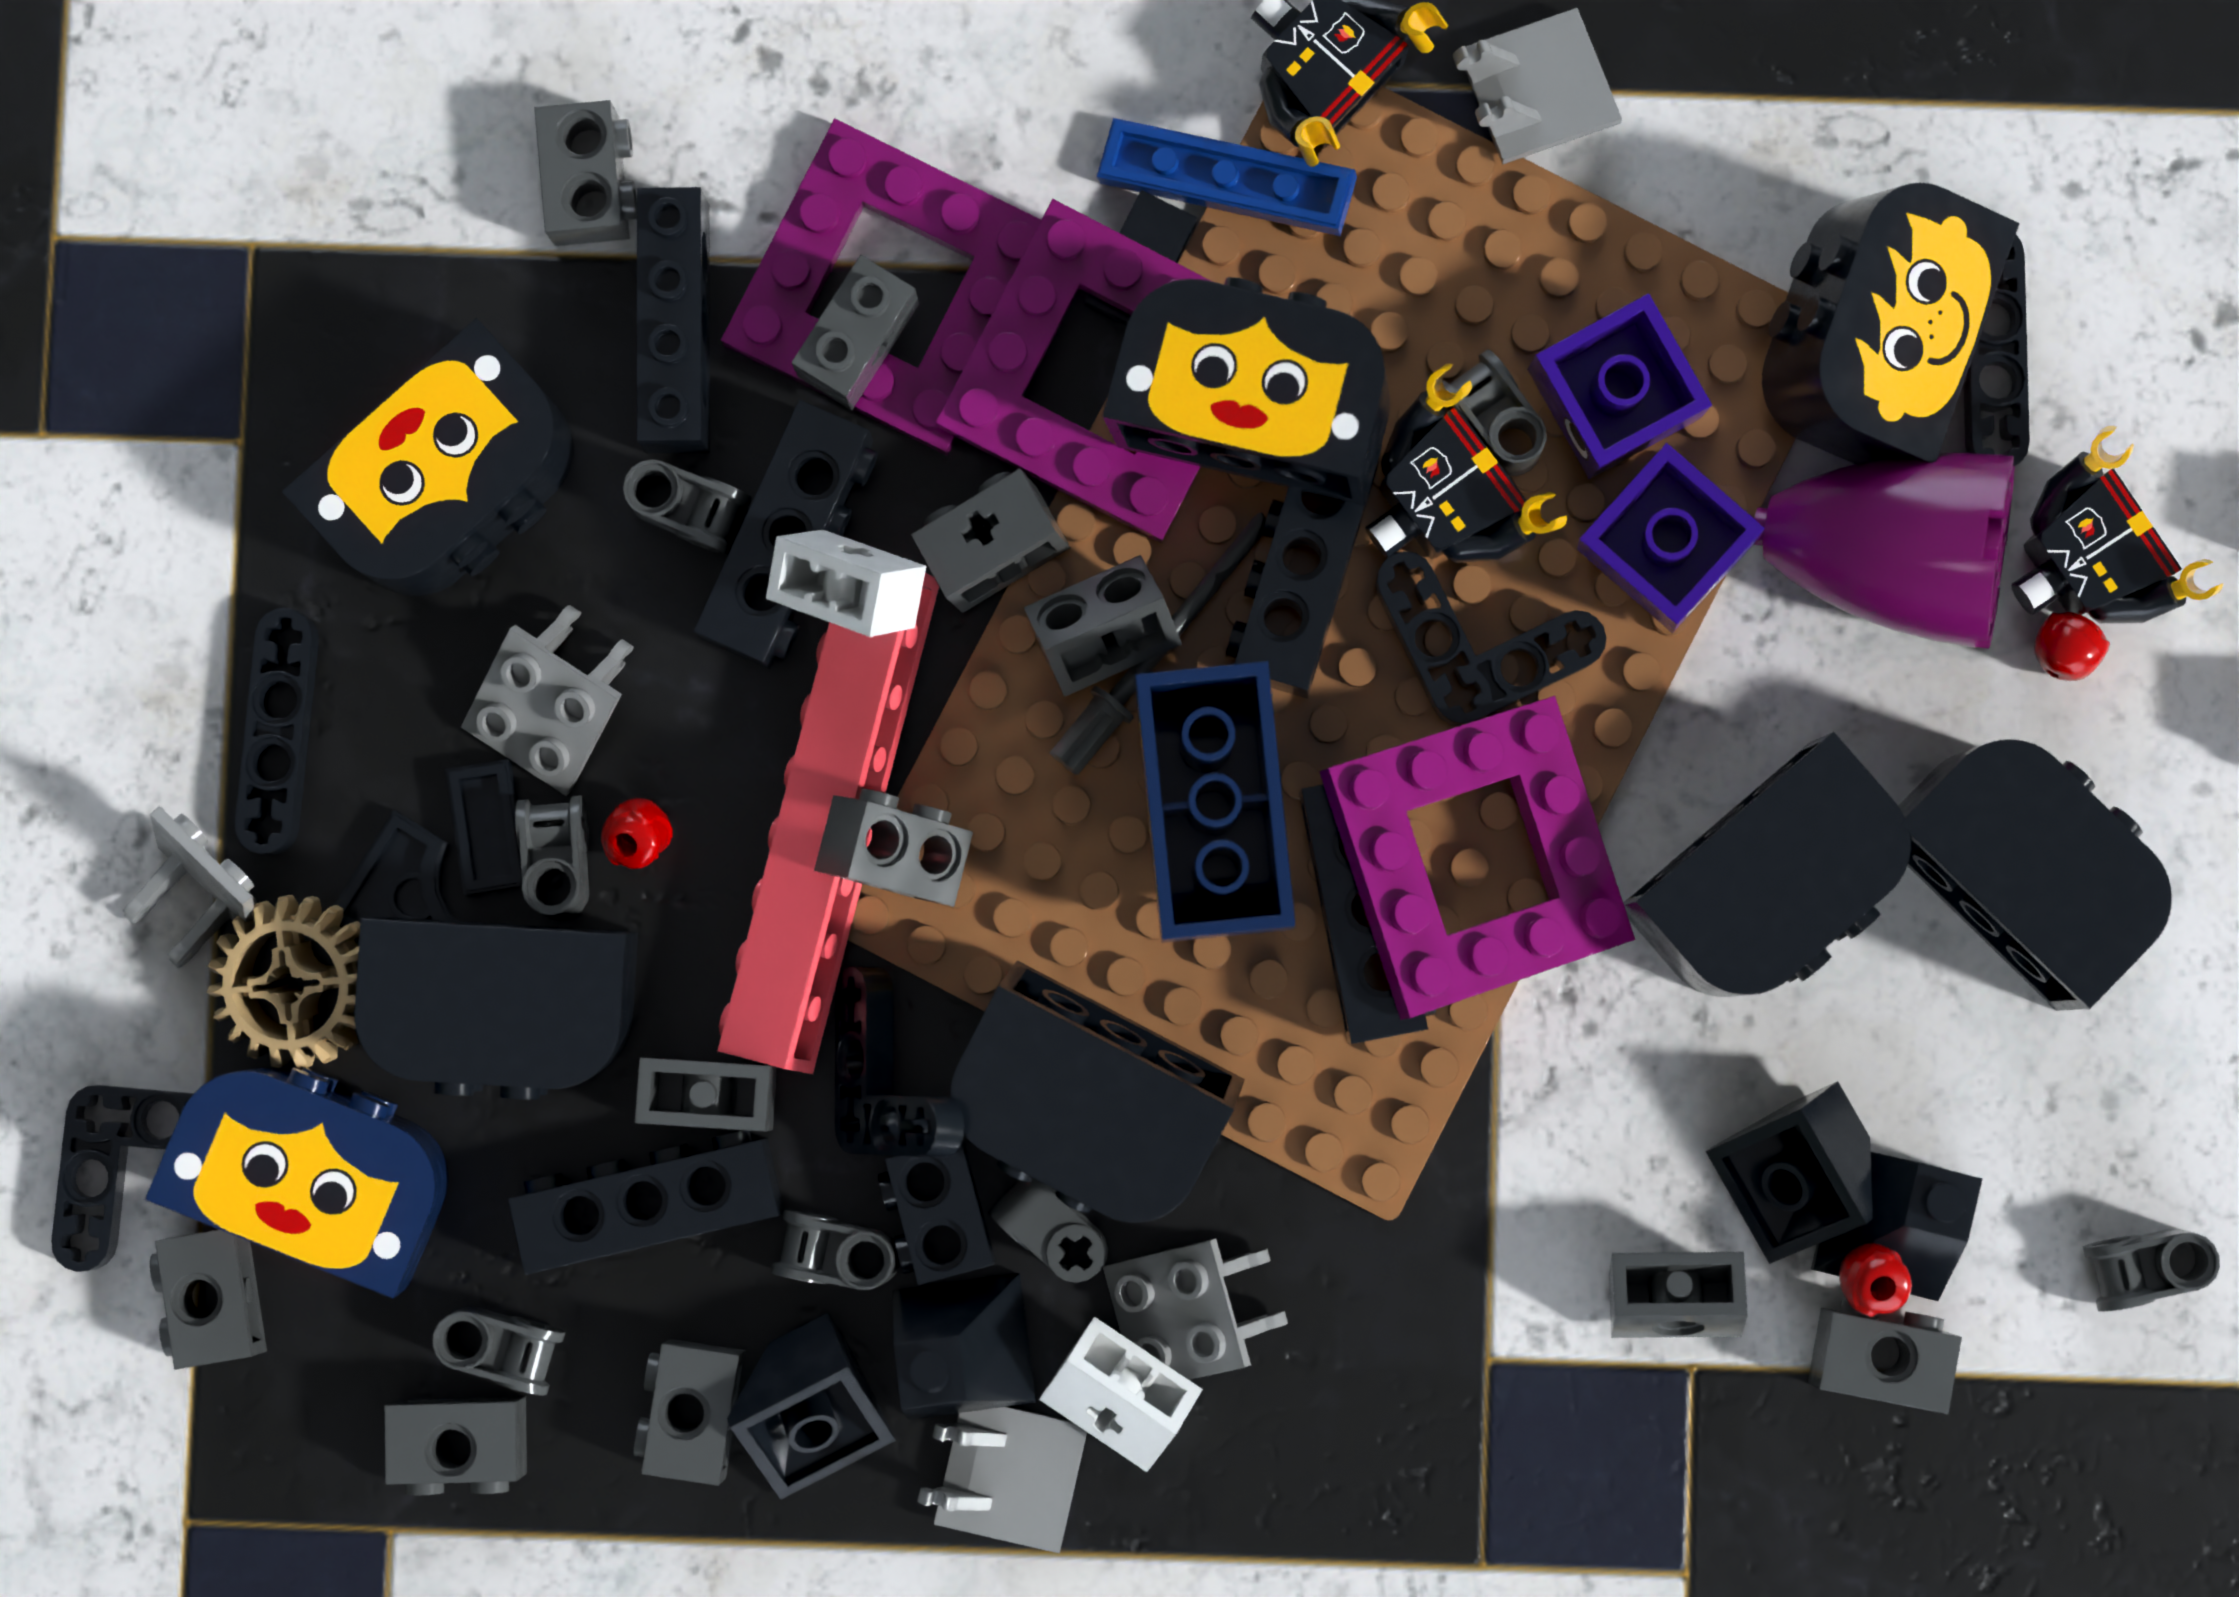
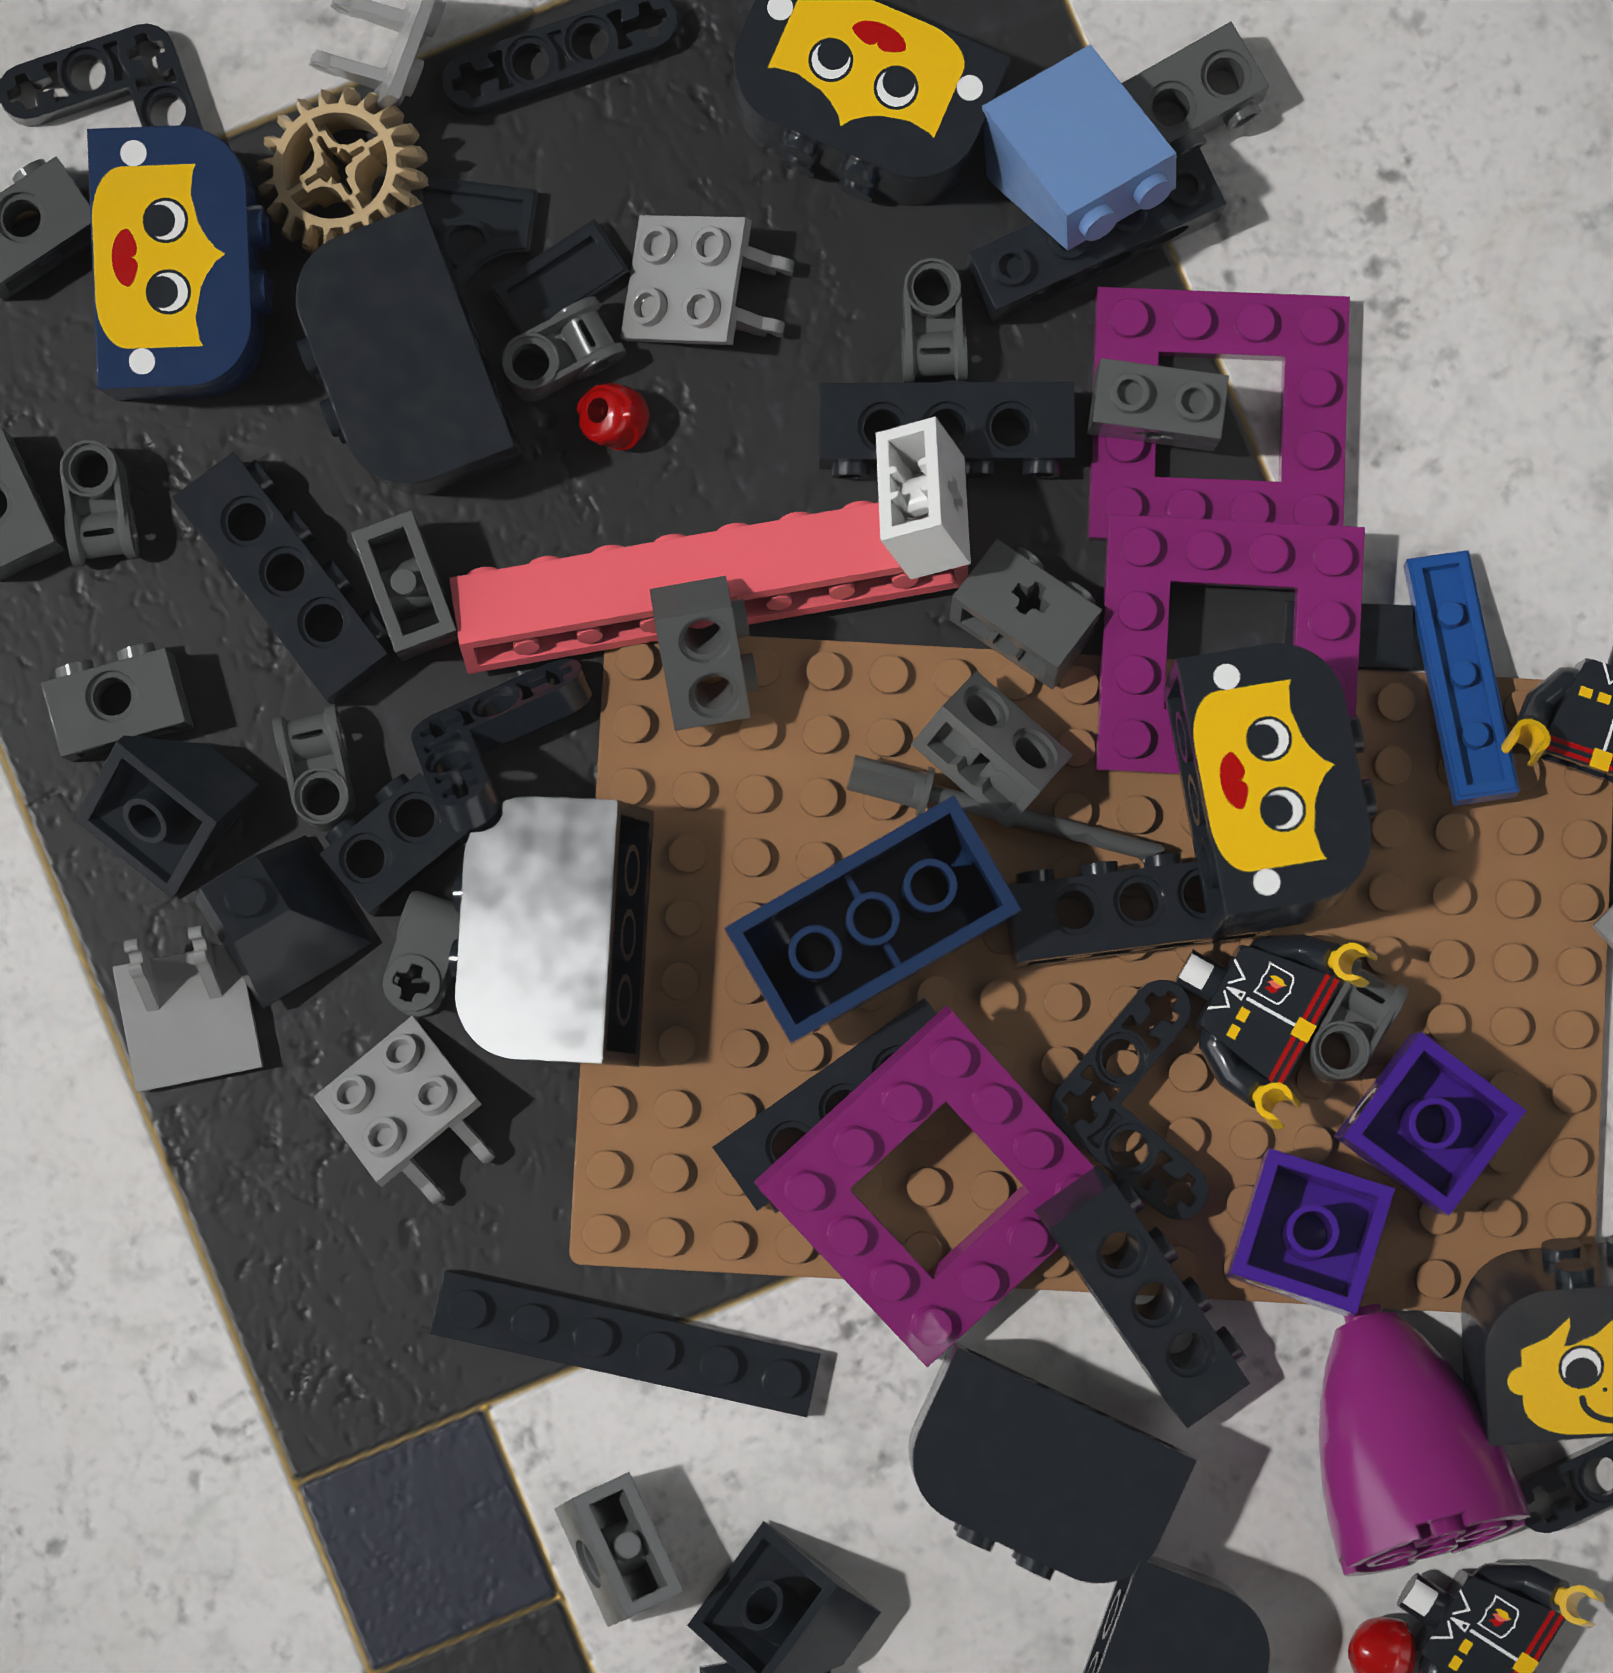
camera: 60 degrees right, 0 degrees up
white brick [1039,1317,1203,1472] -> none
none -> black plate [430,1270,821,1418]
none -> medium blue slope [982,44,1176,250]
none -> black brick [1034,1165,1251,1429]

